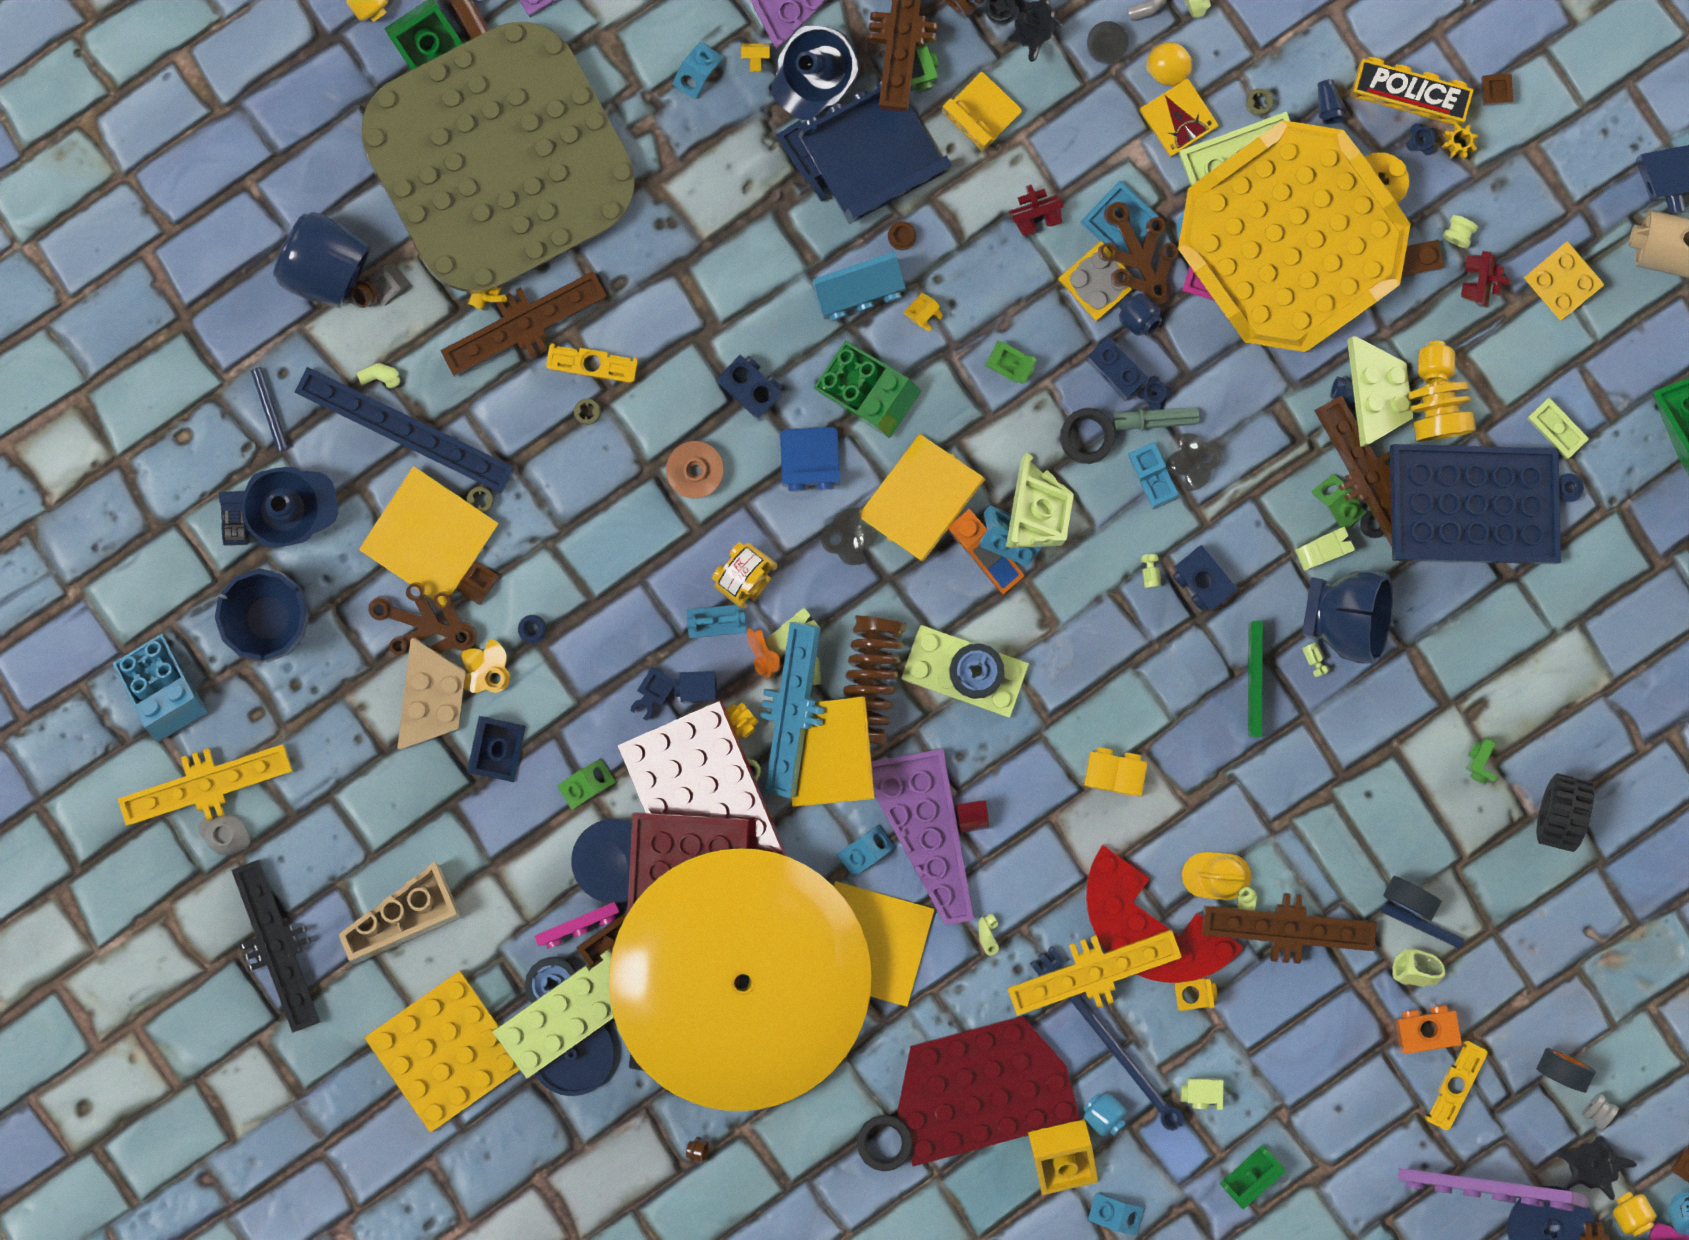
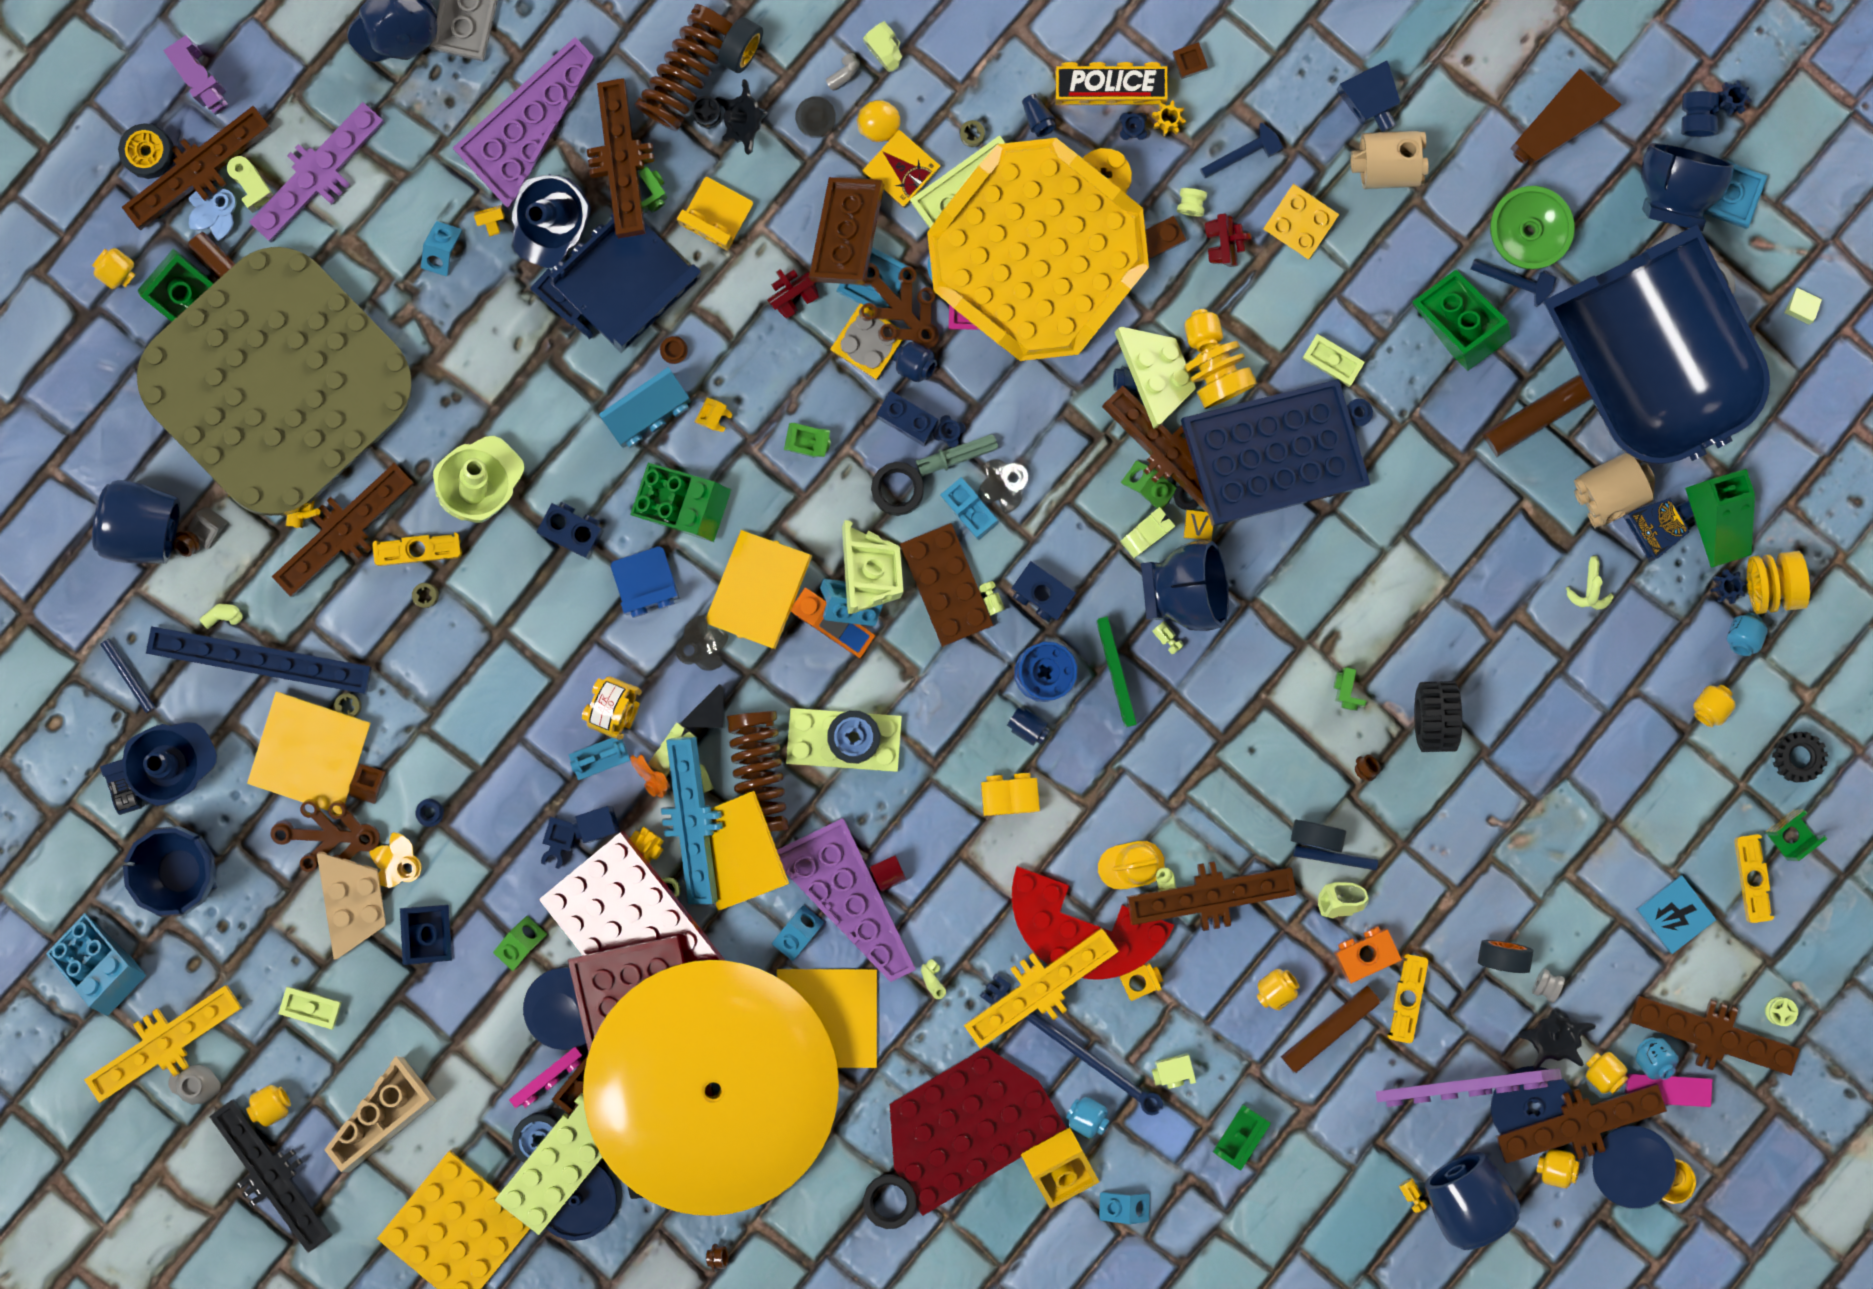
camera: 10 degrees left, 0 degrees up
nougat dish [666,441,724,499] -> none
none -> yellow head [246,1085,291,1127]
none -> yellowish green plate [278,986,342,1030]
none -> yellowish green piece [433,436,525,523]
none -> black slope [680,684,725,728]
none -> reddish brown plate [809,177,884,285]
none -> reddish brown plate [900,523,994,647]
none -> dark blue brick [1007,707,1050,746]
none -> blue wheel [1014,642,1077,702]
none -> yellow tile [1183,510,1213,540]
none -> dark blue piece [1200,123,1284,178]
none -> yellow head [1257,969,1300,1011]
none -> reddish brown brick [1280,985,1381,1073]
none -> reddish brown plate [1355,755,1381,782]

